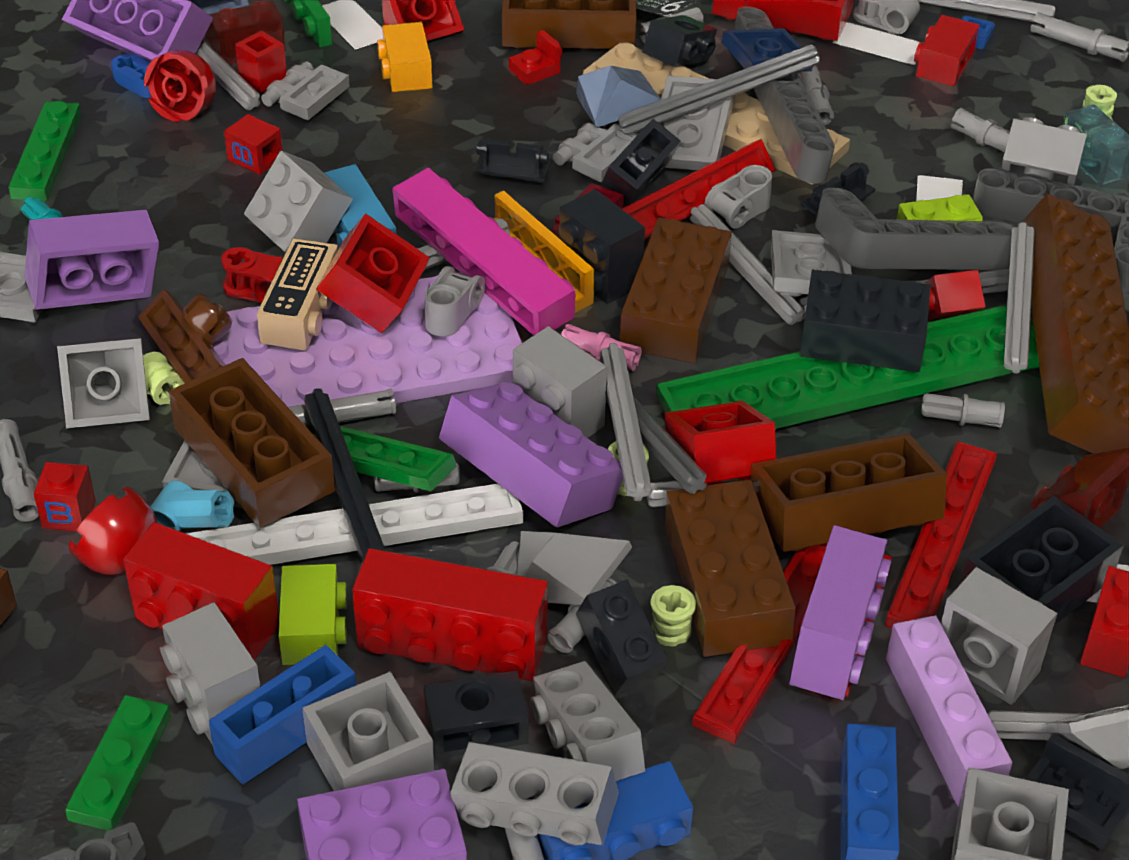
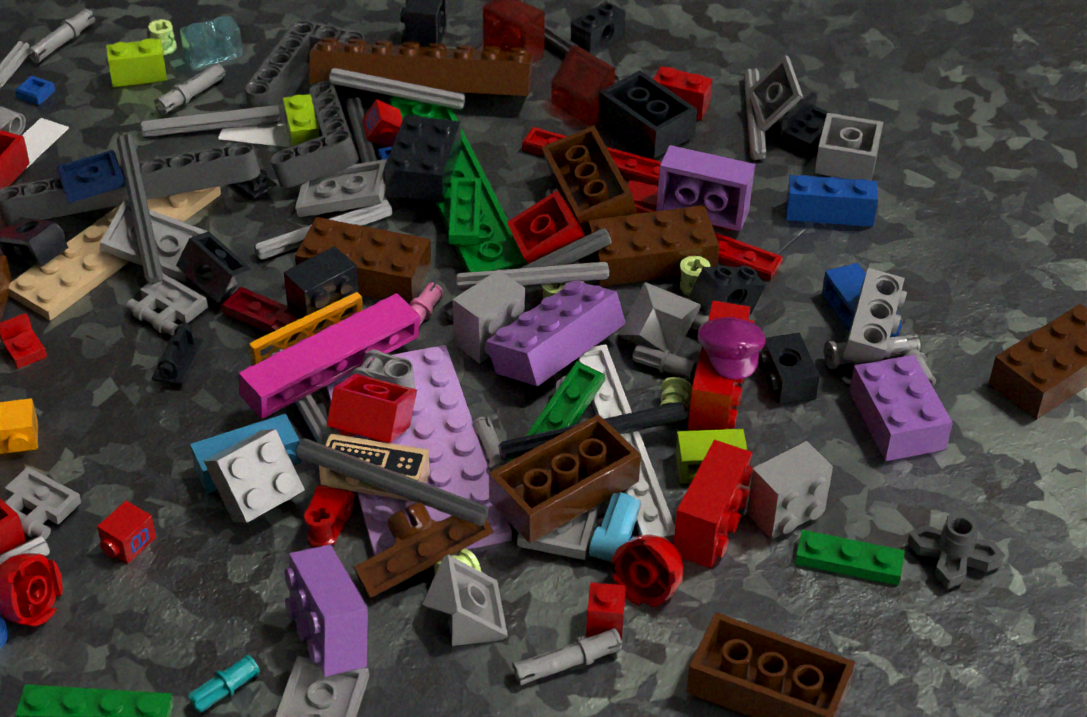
camera: 90 degrees left, 0 degrees up
blue brick [208,645,356,785] -> none
light grey brick [302,672,434,791] -> none
light grey brick [530,661,645,781] -> none
sand blue slope [576,65,661,128] -> none
red tile [622,138,776,239] -> none
light grey piece [704,165,772,229] -> none
lavender brick [886,615,1012,806] -> none
red brick [914,15,980,87] -> none
light grey axle [921,393,1005,428] -> none
light grey brick [941,567,1057,705] -> none
light grey brick [1002,117,1087,185] -> none
none -> lime brick [106,39,167,87]
none -> light grey axle [141,105,280,137]
none -> dark grey axle [296,439,489,526]
none -> green plate [449,177,481,245]
none -> magenta piece [698,317,766,379]

